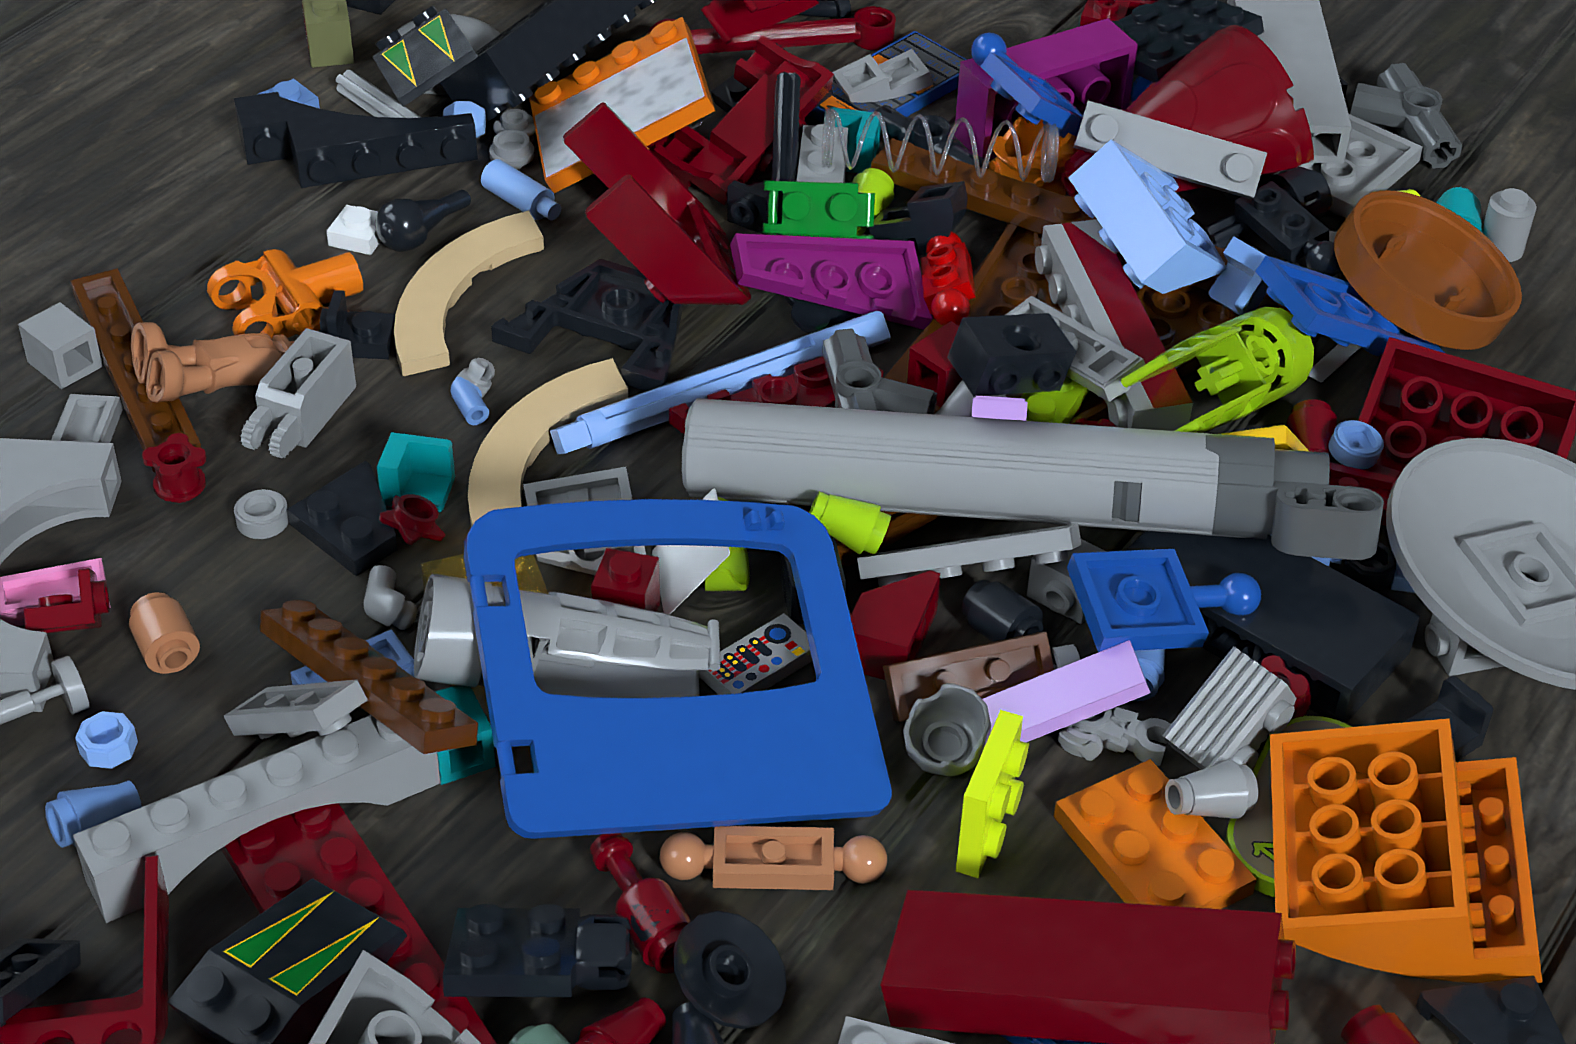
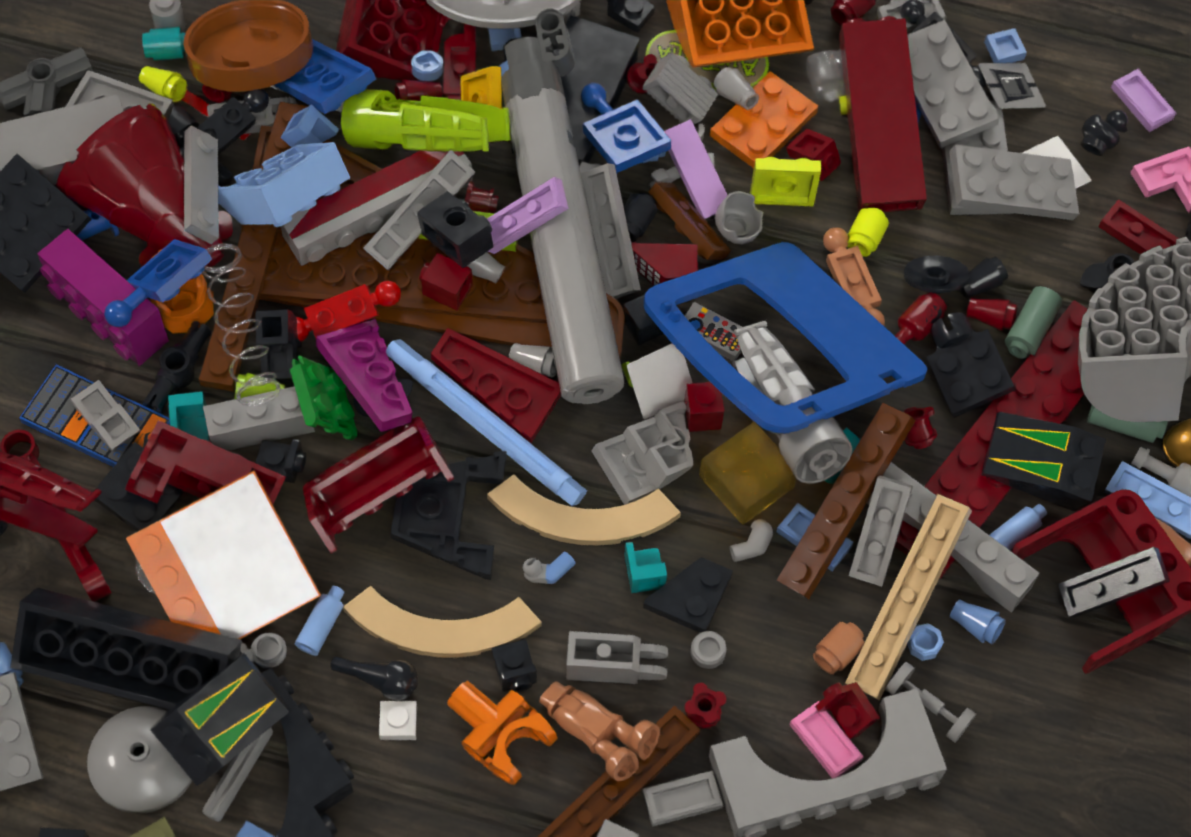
camera: 110 degrees left, 20 degrees up
dark red plate [379,494,446,545] -> none
black axle [772,72,801,195] -> none
lime cone [809,491,891,555] -> none
dark grey piece [822,328,937,414] -> none
none -> dark red bracket [786,129,841,181]
none -> tan plate [845,494,972,701]
none -> neon yellow brick [847,207,889,257]
none -> dark red brick [904,406,938,449]
none -> light blue cylinder [989,504,1047,550]

